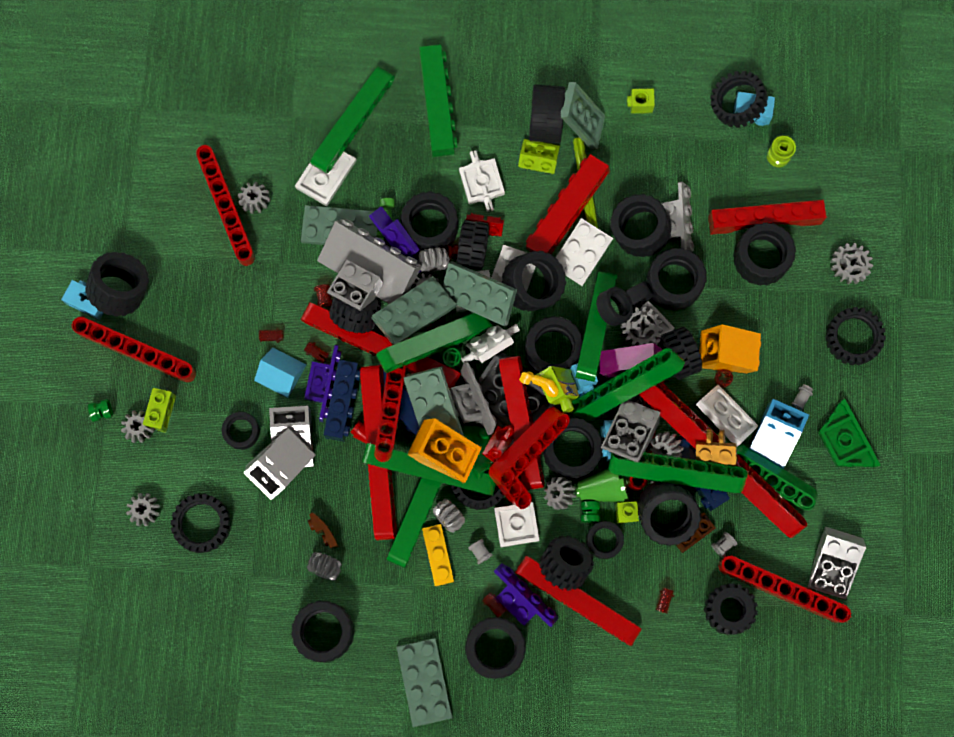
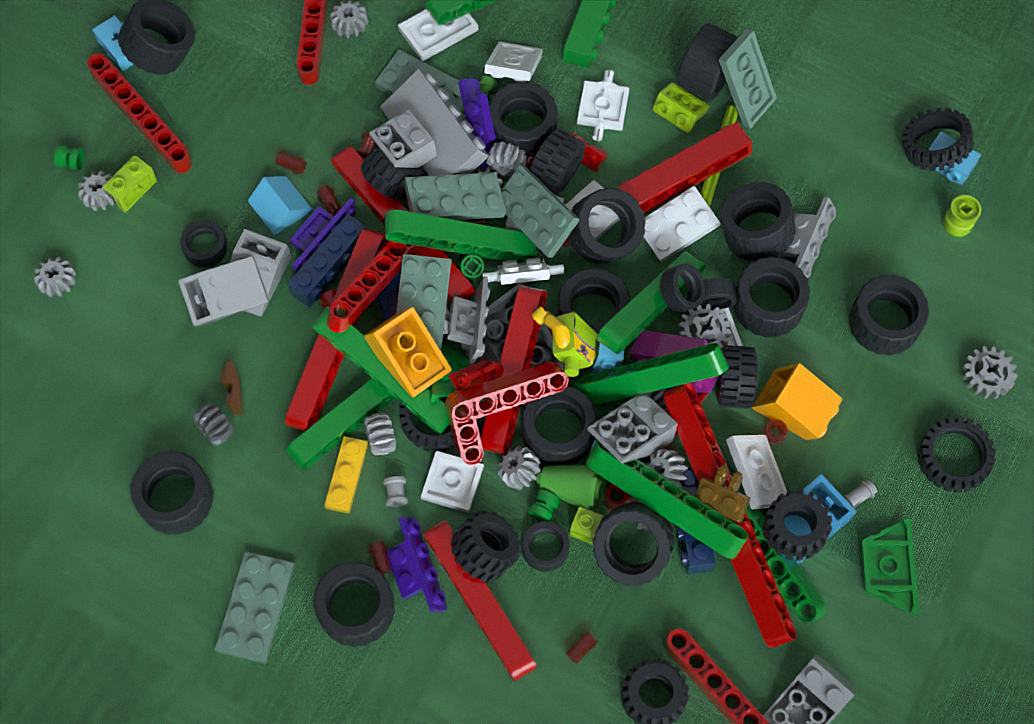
camera: 25 degrees right, 10 degrees down
black tyre [171,494,231,553] -> none
lime brick [627,89,655,113] -> none
reddish brown slope [676,513,716,553] -> none
red arch [708,200,827,235] -> none
light grey bush [711,532,737,558] -> none
none -> white plate [485,42,542,82]
none -> black tyre [763,489,833,561]

